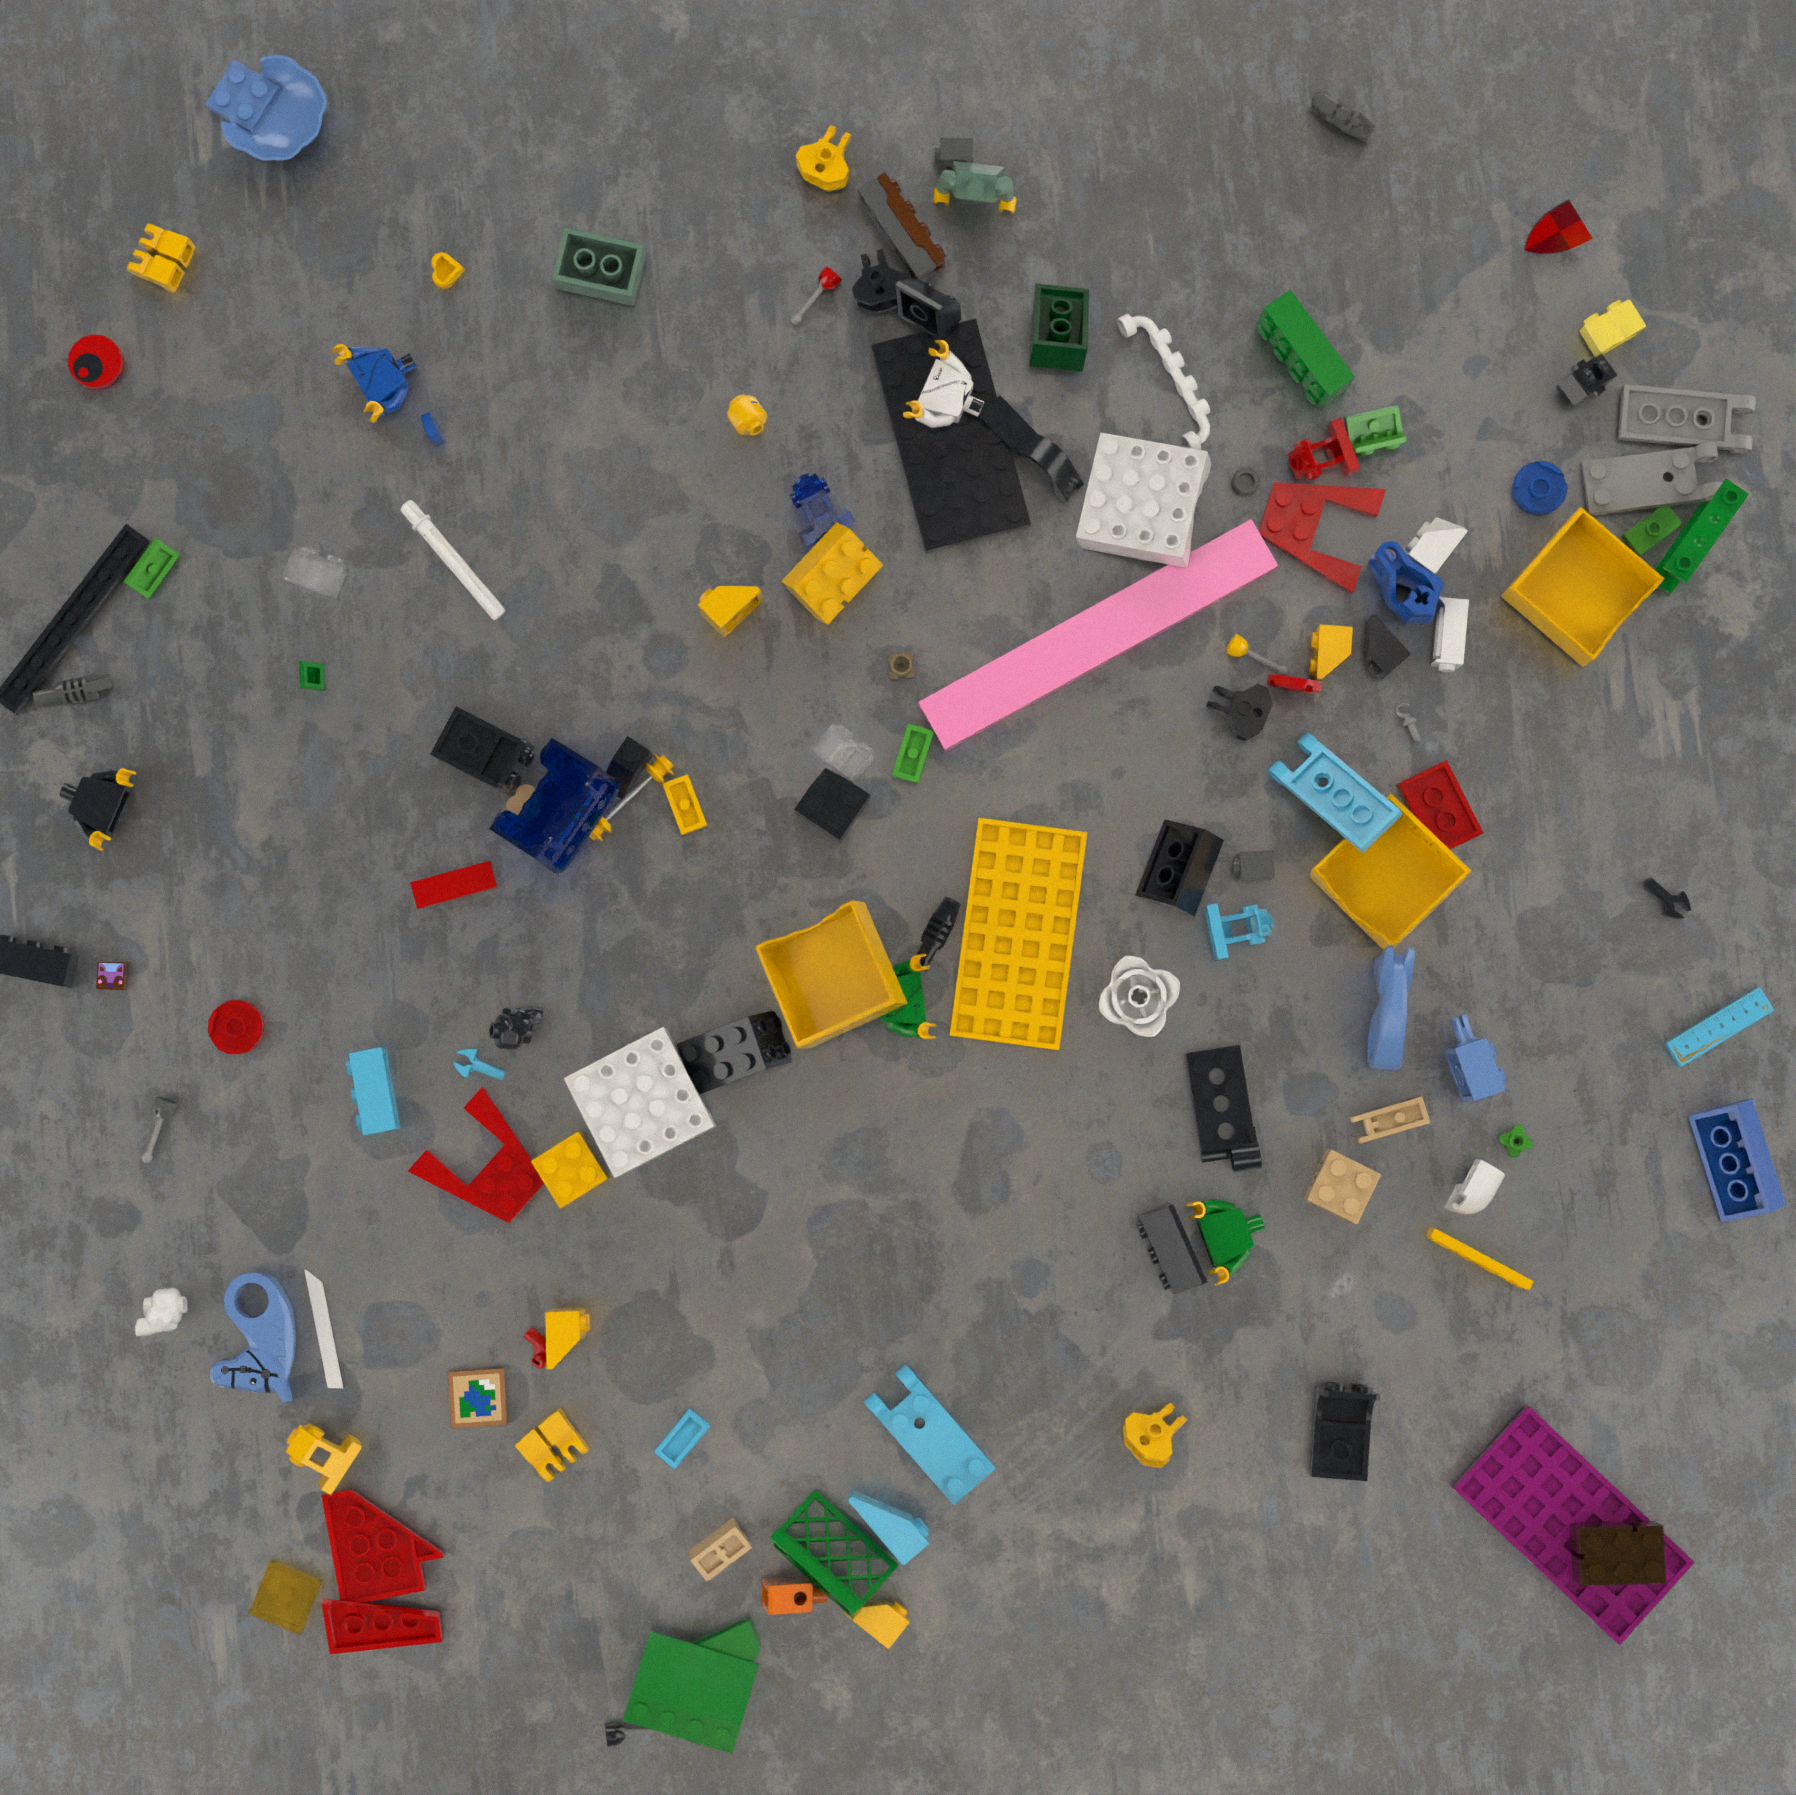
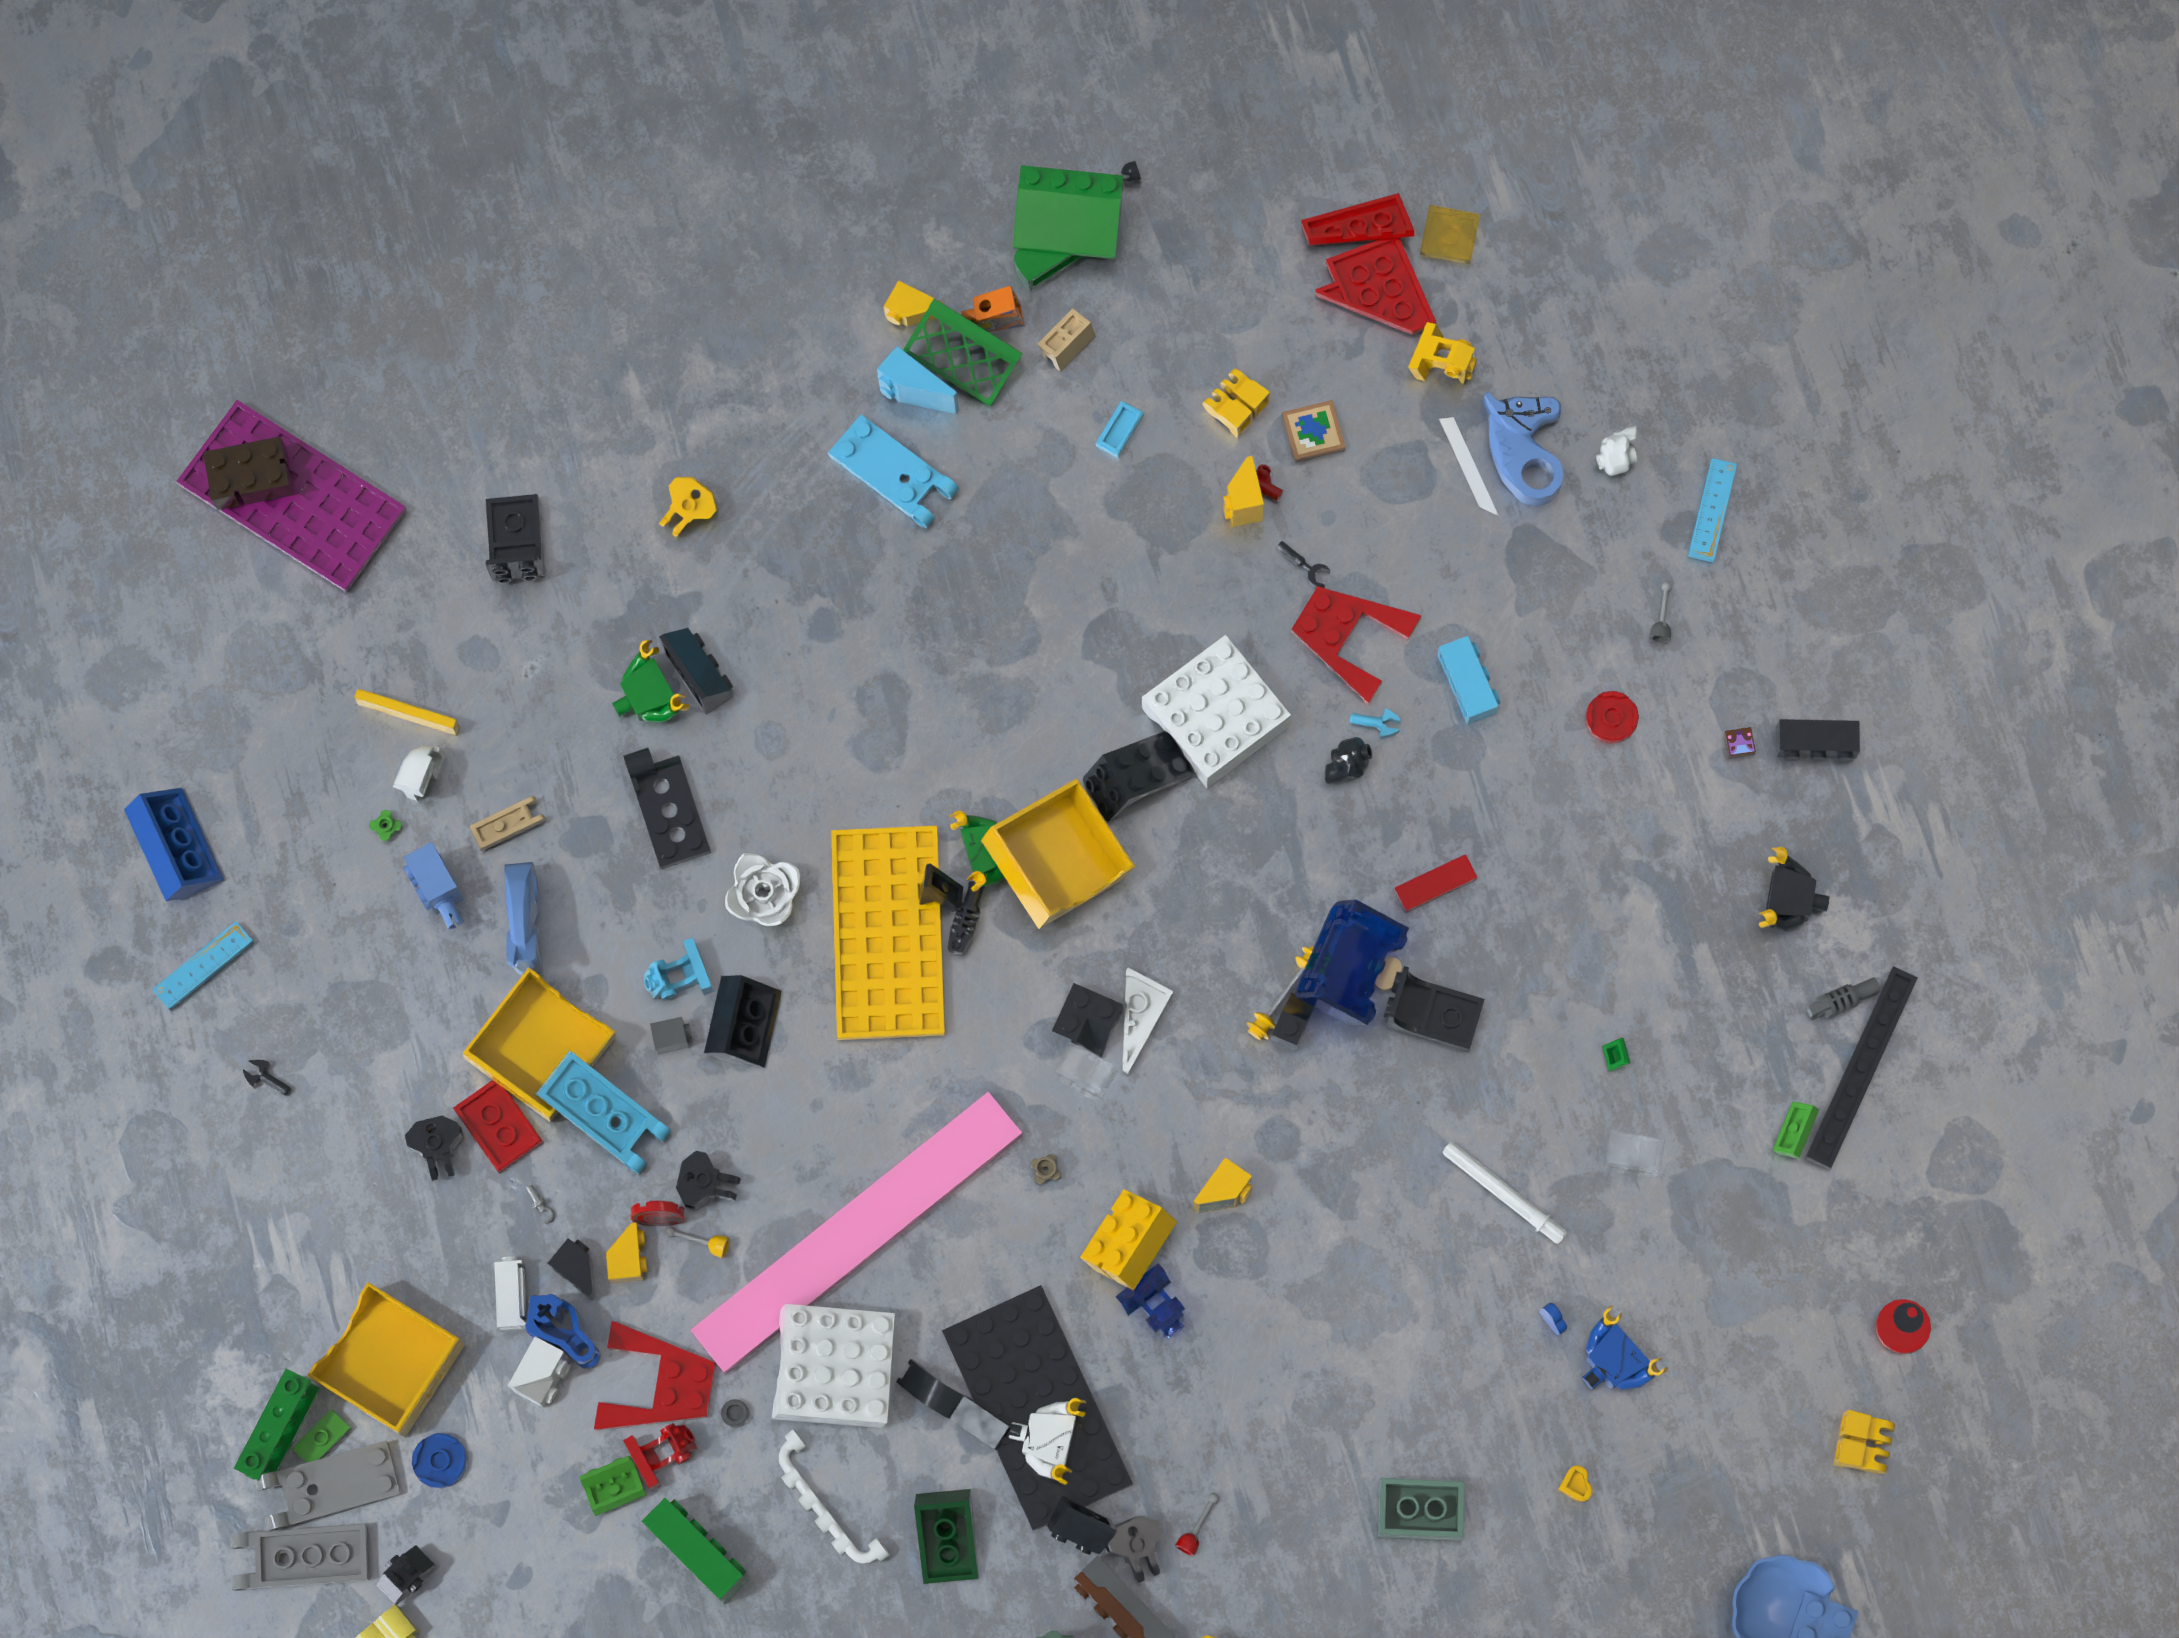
camera: 175 degrees right, 10 degrees down
yellow brick [531,1131,611,1209] -> none
yellow plate [662,774,708,836] -> none
yellow head [727,394,767,436] -> none
bright green plate [892,723,934,784] -> none
tan brick [1302,1149,1382,1225] -> none
none -> black hinge [405,1115,464,1181]
none -> black slope [919,863,963,912]
none -> white wing [1122,968,1173,1074]
none -> black piece [1276,541,1330,589]
none -> medium azure tile [1688,458,1737,563]

